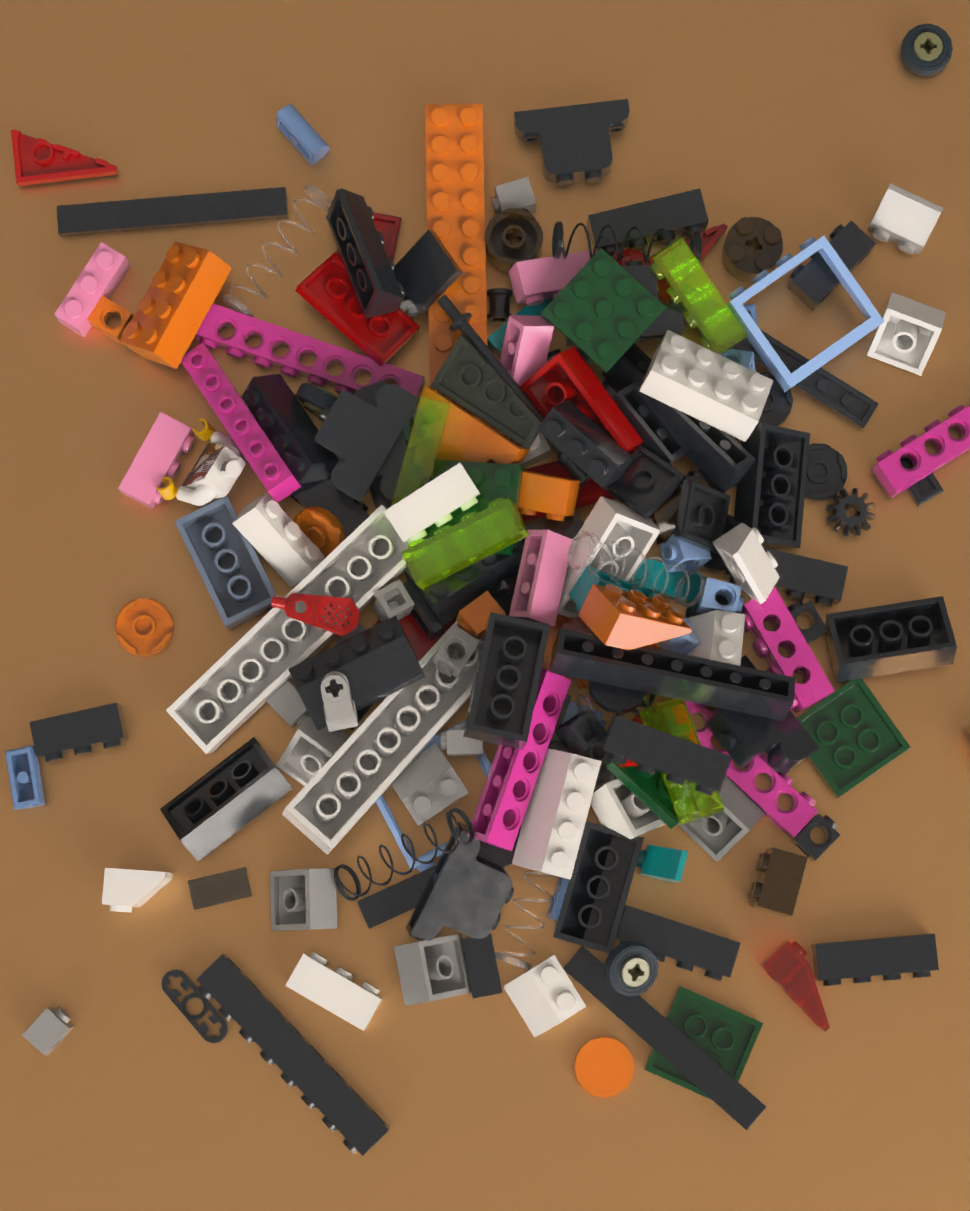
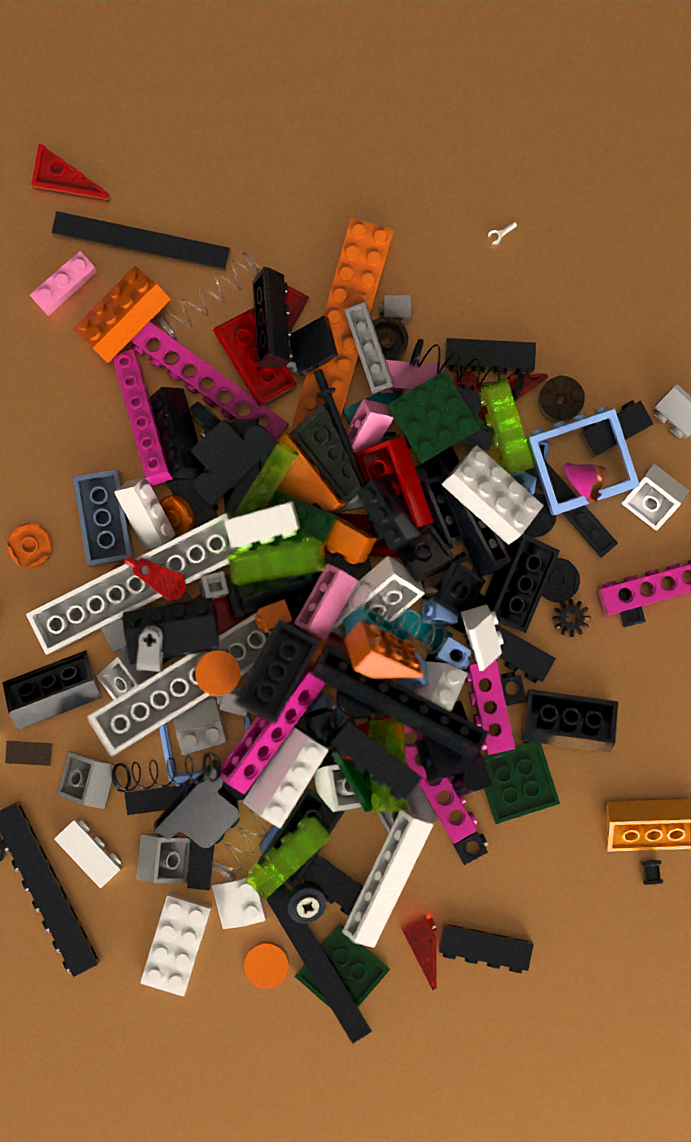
camera: 15 degrees right, 5 degrees up
orange brick [87,296,134,344] -> none
bright pink brick [118,412,195,509] -> none
white torso [156,418,246,506] -> none
medium blue brick [276,104,330,166] -> none
light grey brick [432,625,480,677] -> none
black bush [487,288,513,322] -> none
black brick [514,99,630,186] -> none
teal slope [636,845,688,883] -> none
dark brown brick [748,847,808,917] -> none
none -> white brick [140,893,212,997]
none -> orange tile [195,651,241,696]
none -> clear neon green brick [246,815,332,900]
none -> white brick [342,809,433,947]
none -> light grey tile [344,302,395,394]
none -> white hand [488,222,517,245]
none -> dark pink hat [563,463,607,504]

